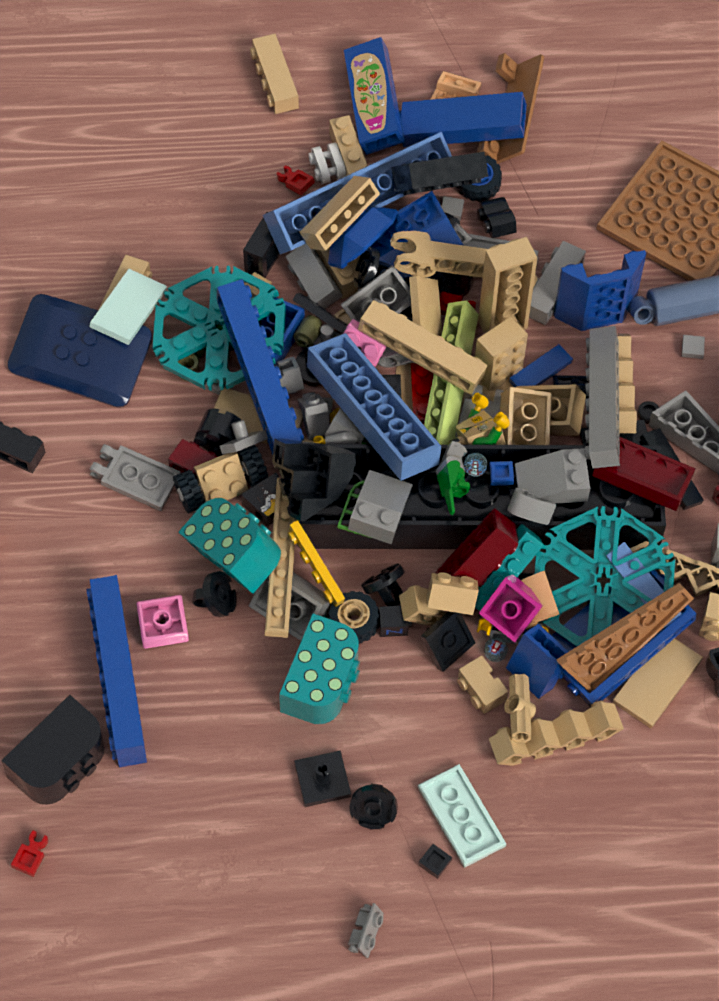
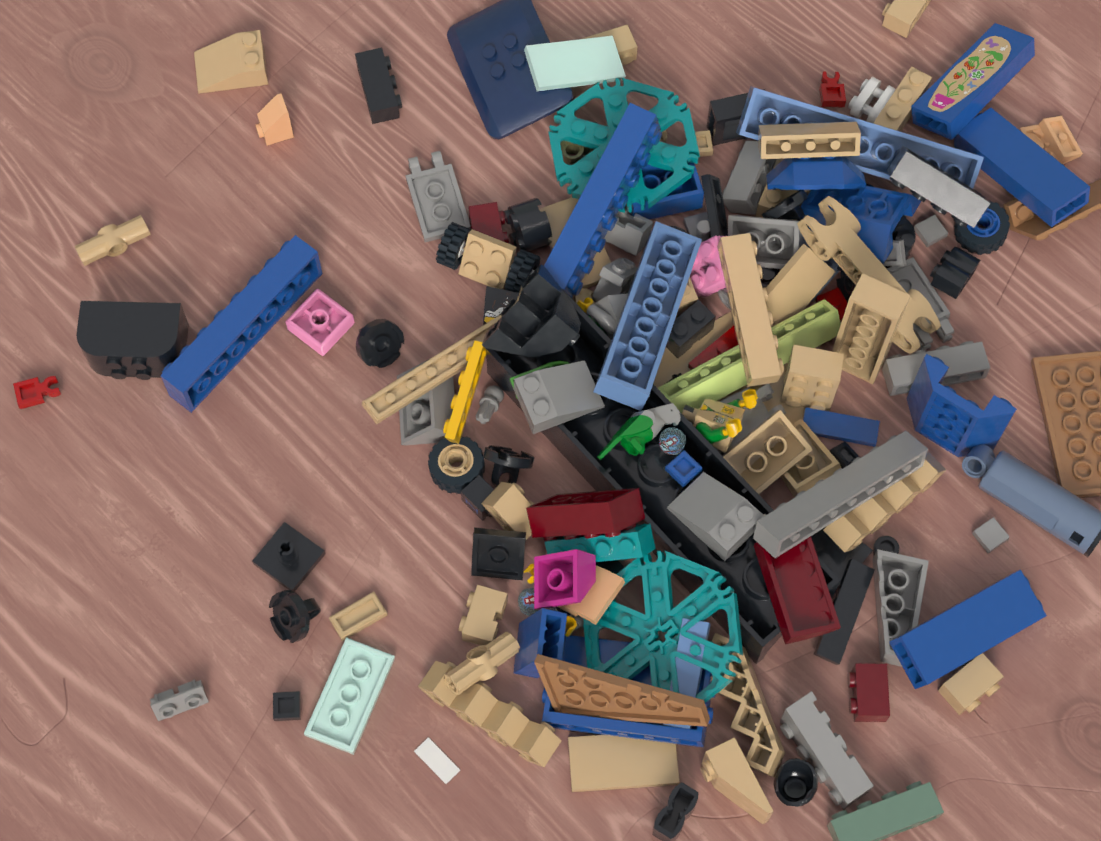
camera: 50 degrees right, 5 degrees up
teal brick [178,498,281,594] -> none
light grey tile [220,420,268,454] -> none
teal brick [279,614,360,724] -> none
olive brick [293,315,322,348] -> none
tan brick [427,573,479,615] -> none
light grey panel [507,488,556,525] -> none
none -> tan tile [329,592,387,641]
none -> white sticker [414,737,460,784]
none -> light grey axle [476,385,504,424]

